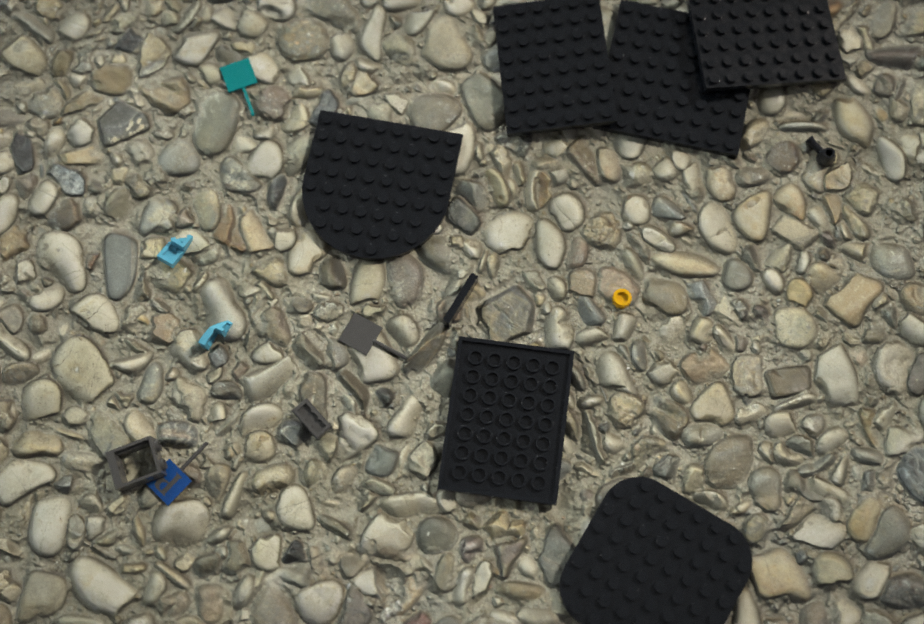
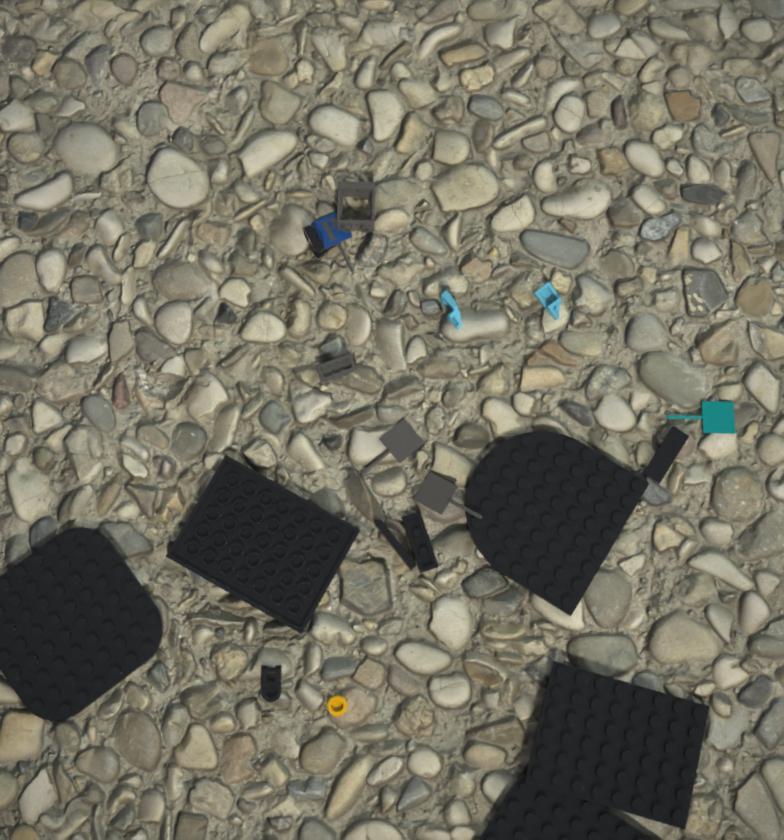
camera: 110 degrees right, 5 degrees up
none -> black plate [261,665,282,702]
none -> black plate [302,225,325,258]
none -> black tile [401,511,438,573]
none -> dark grey piece [414,472,482,519]
none -> black tile [642,426,689,484]

